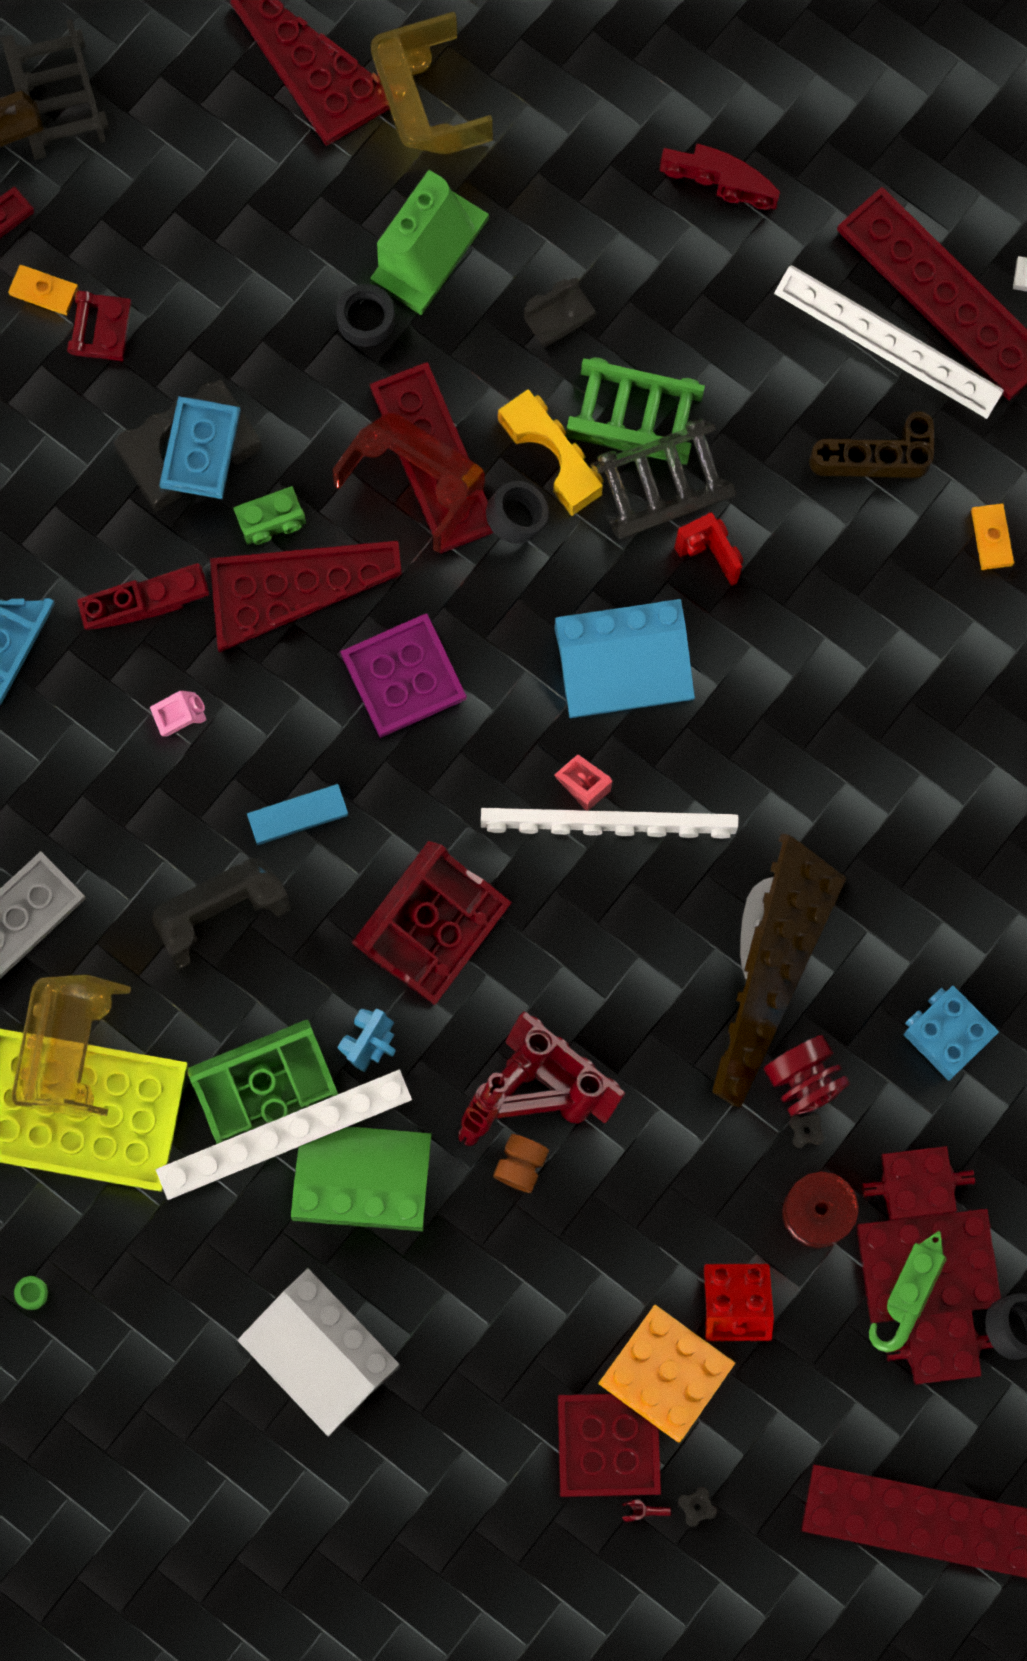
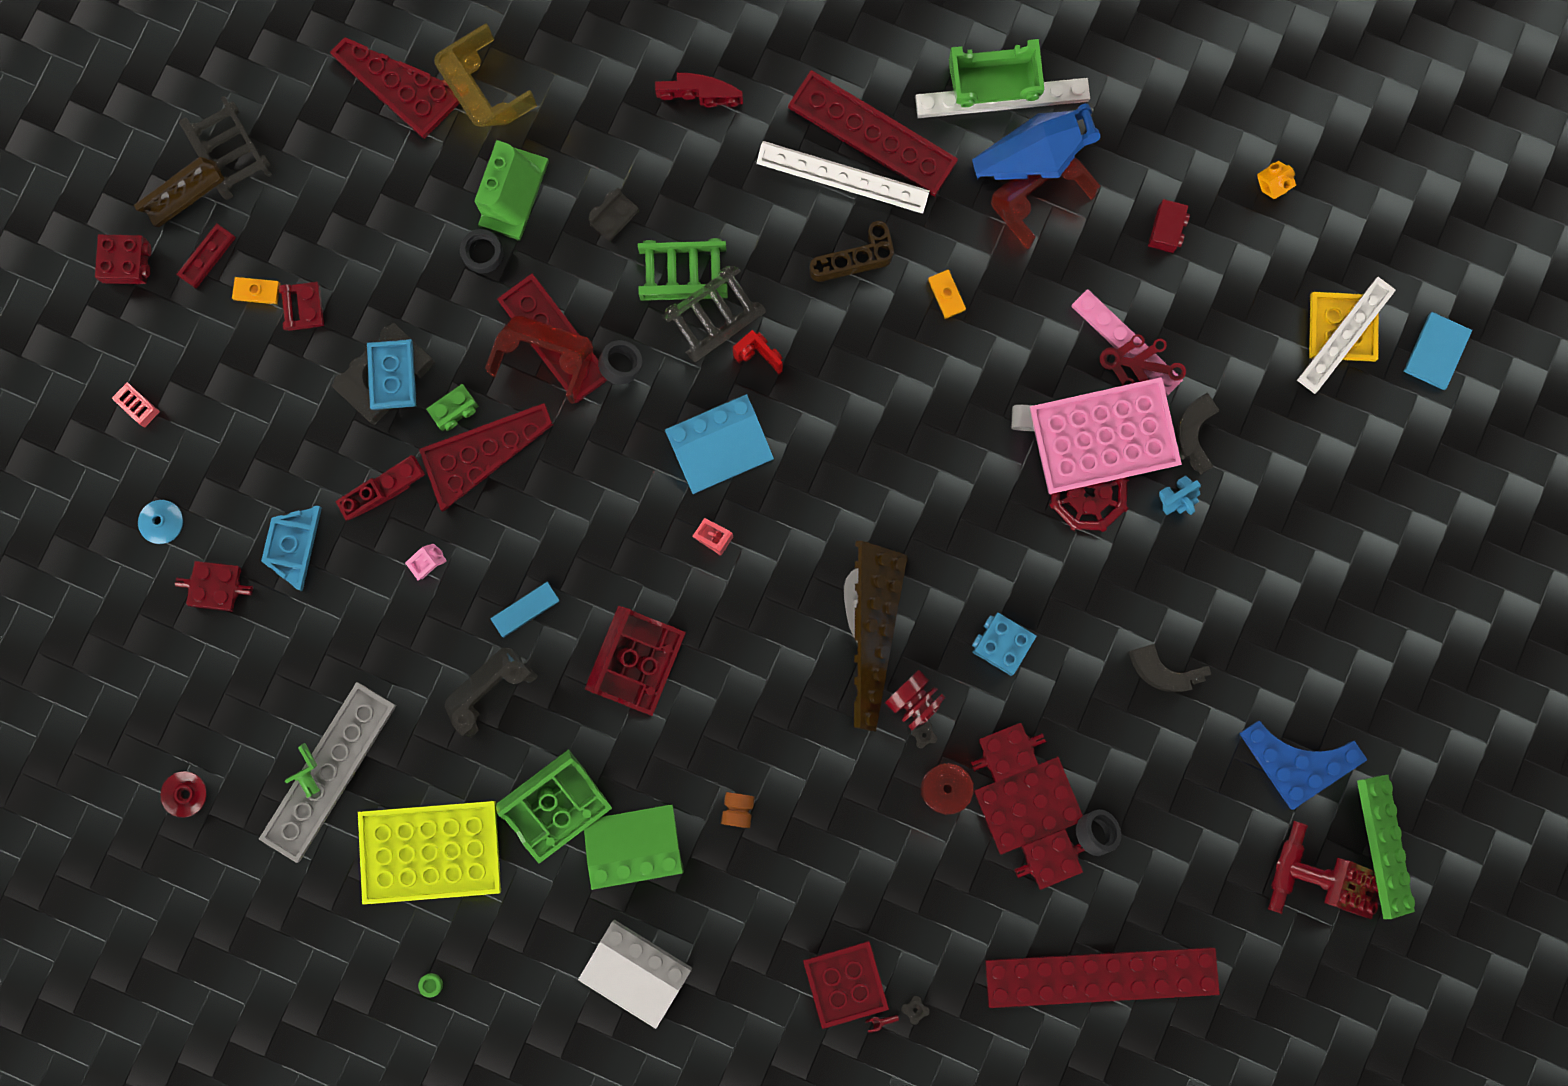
camera: 10 degrees left, 5 degrees up
clear yellow windscreen [12,975,131,1116] -> none
white plate [155,1069,412,1200] -> none
dark azure hips [338,1008,396,1072] -> none
magenta plate [340,613,467,738] -> none
dark red plate [458,1011,625,1146] -> none
white plate [481,808,738,839] -> none
yellow arch [498,389,604,516] -> none
light orange plate [598,1305,735,1443] -> none
red bracket [704,1264,774,1341] -> none
bright green plate [869,1231,947,1352] -> none

